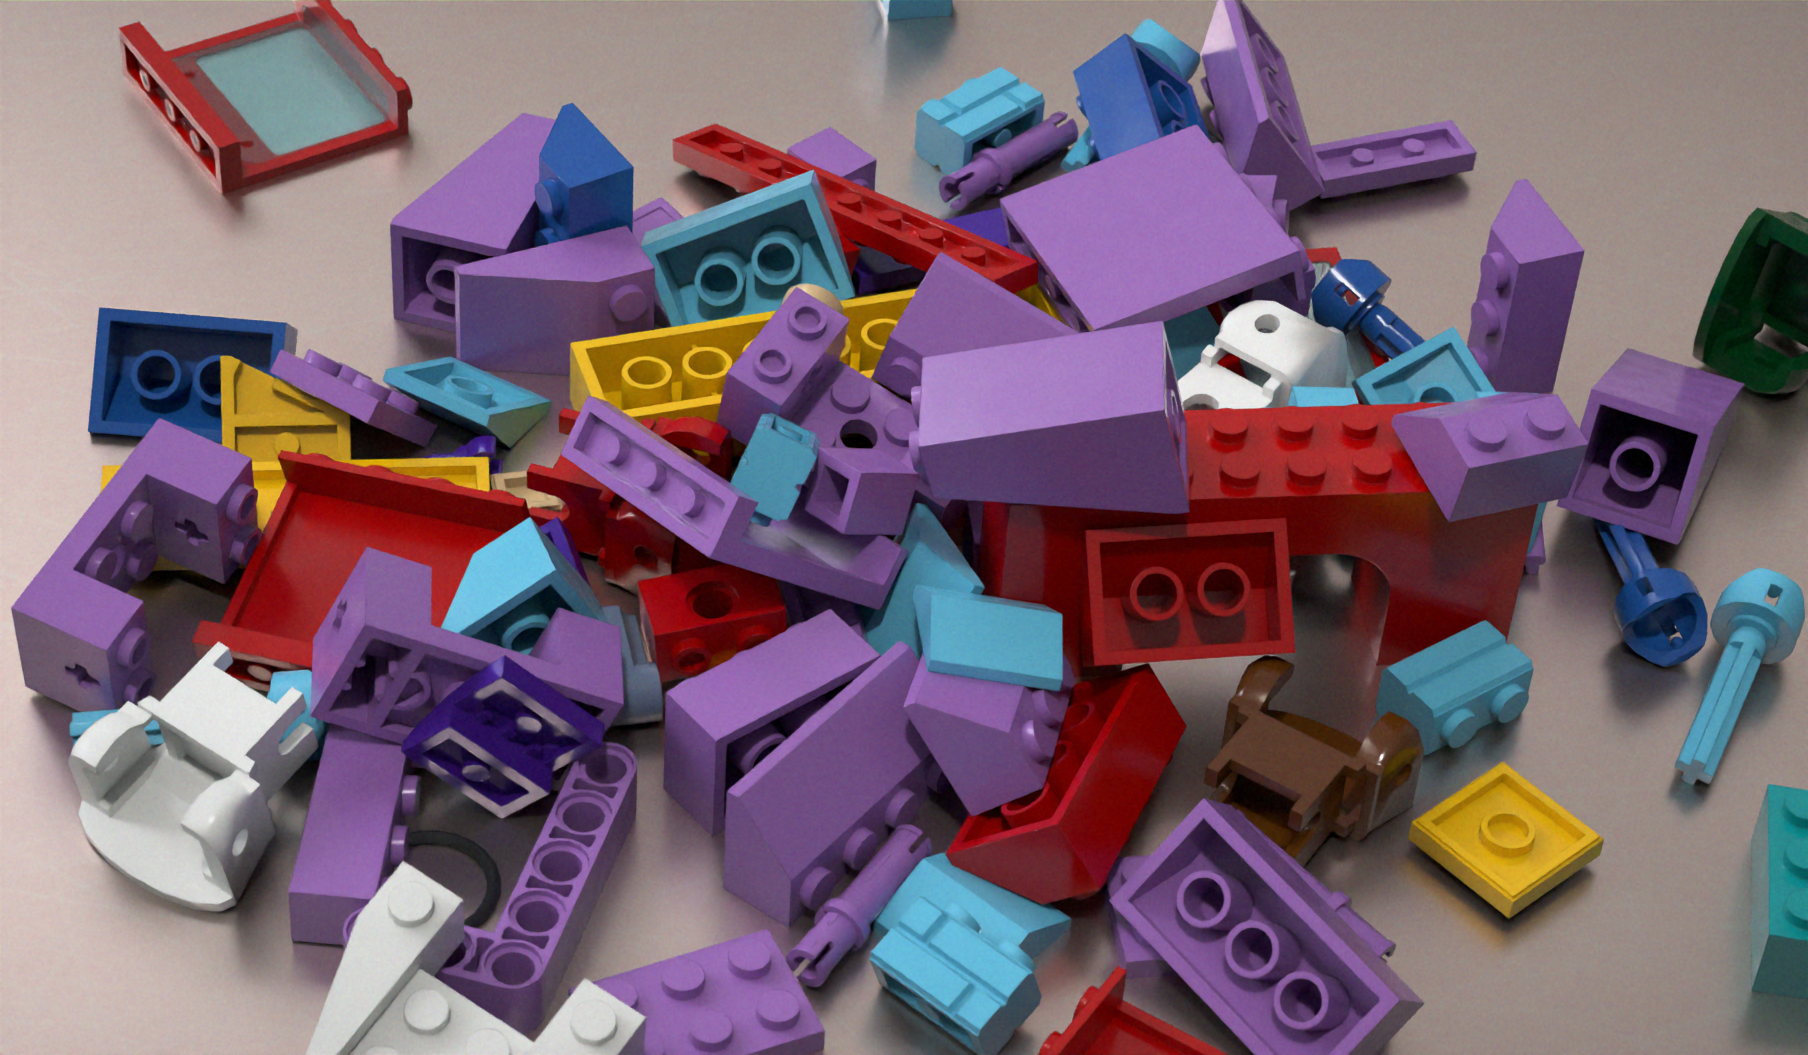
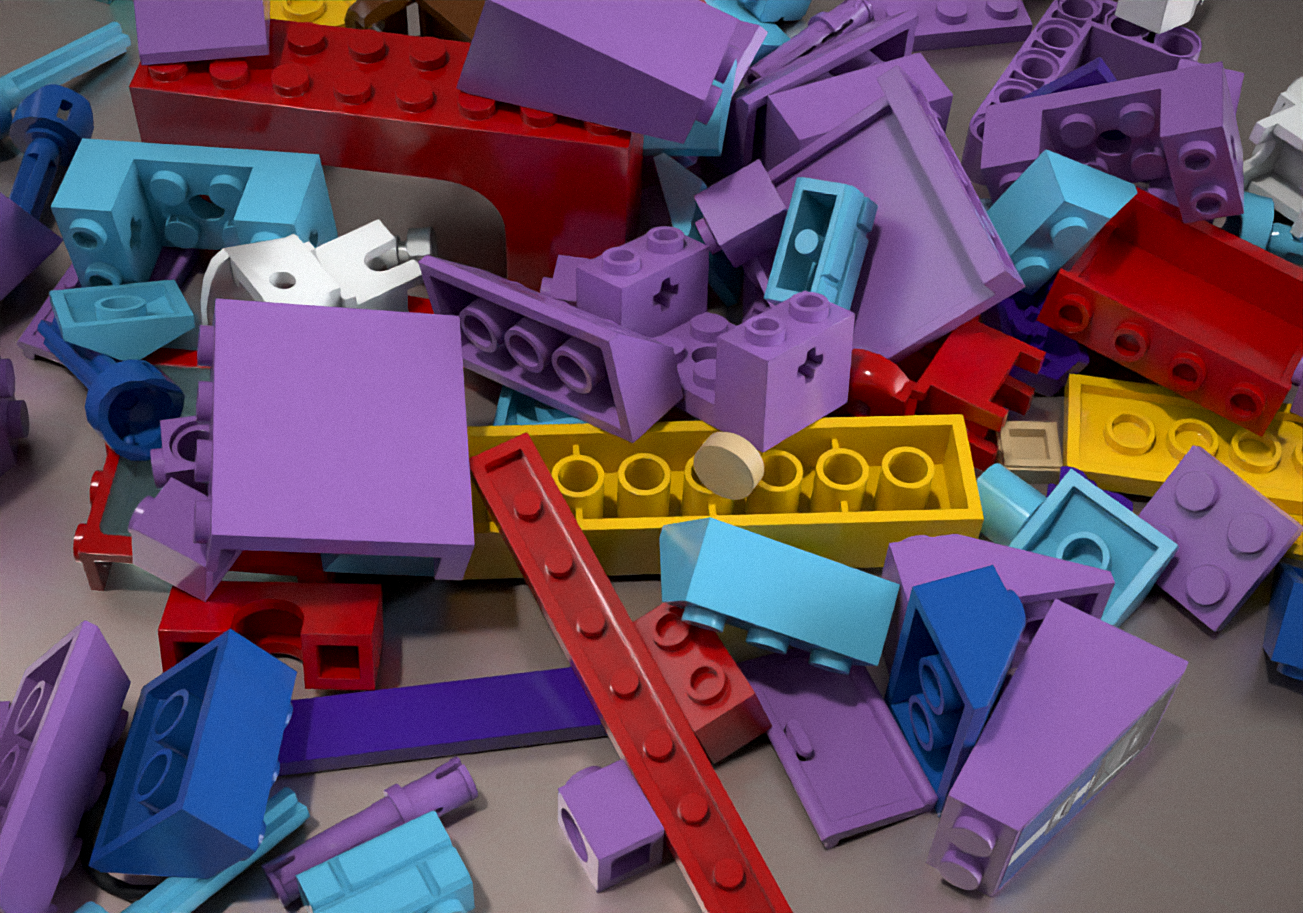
camera: 165 degrees left, 10 degrees up
none -> medium azure brick [976,463,1047,546]

